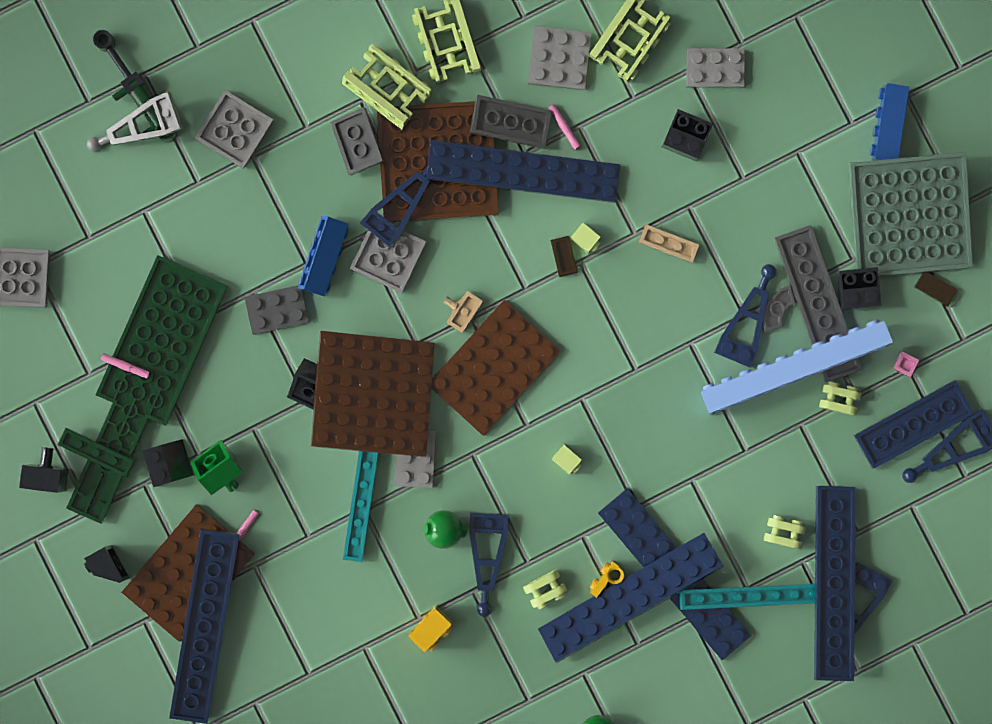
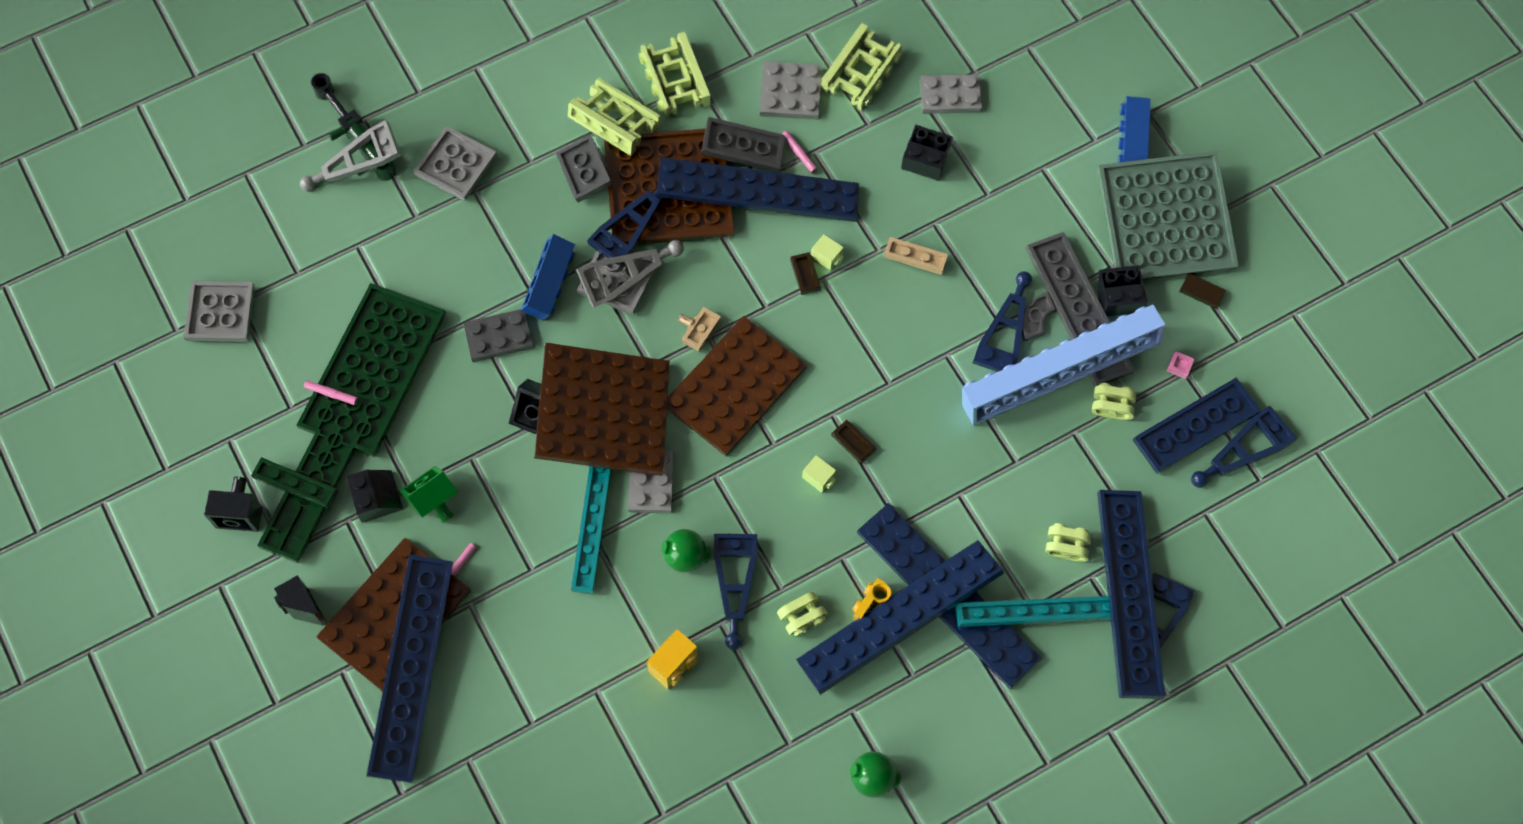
camera: 10 degrees left, 20 degrees down
none -> light grey plate [576,240,684,308]
none -> dark brown tile [831,419,876,464]

